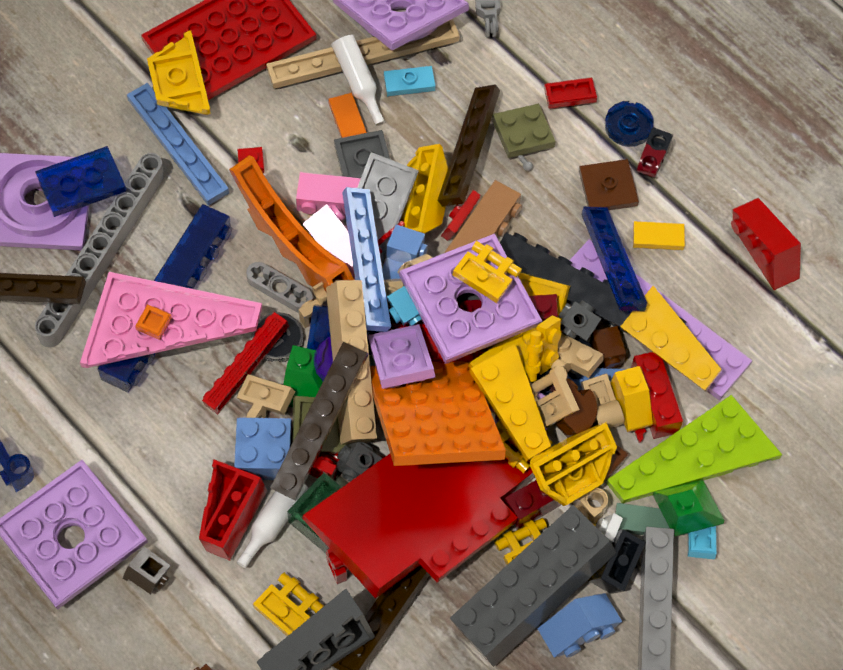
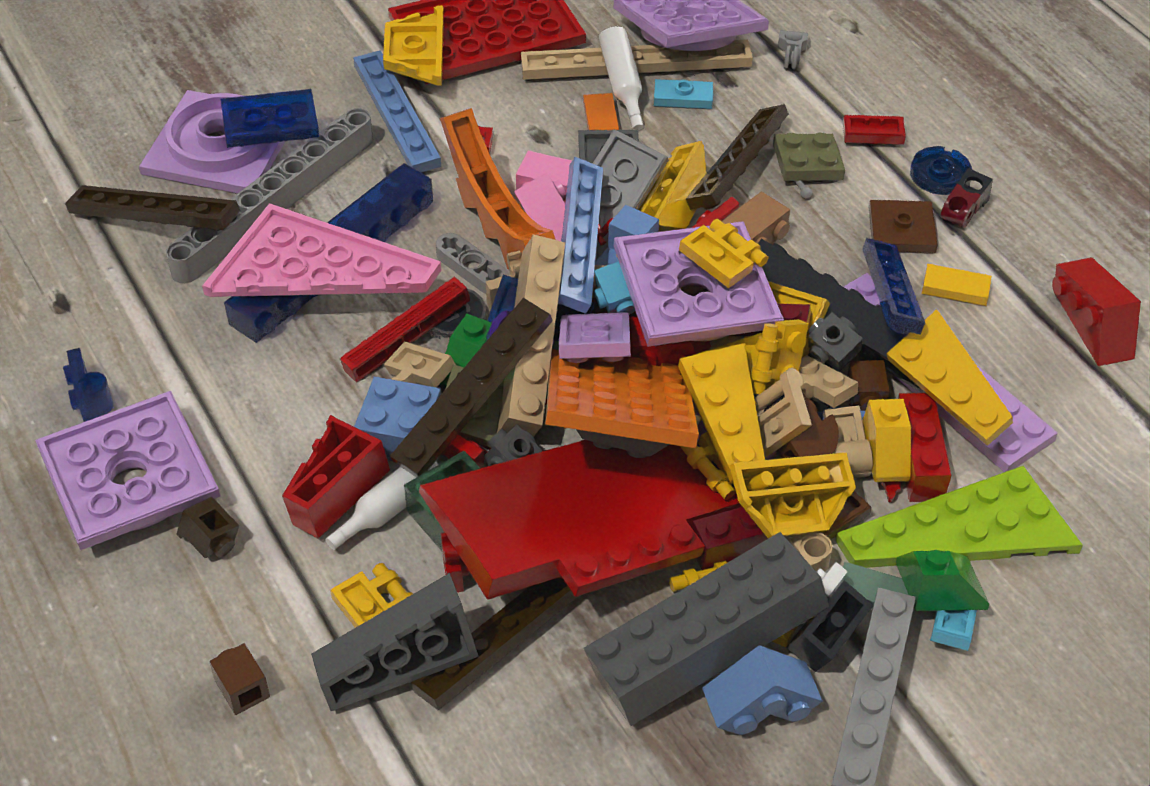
camera: 15 degrees right, 15 degrees down
orange tile [135,304,172,340] -> none

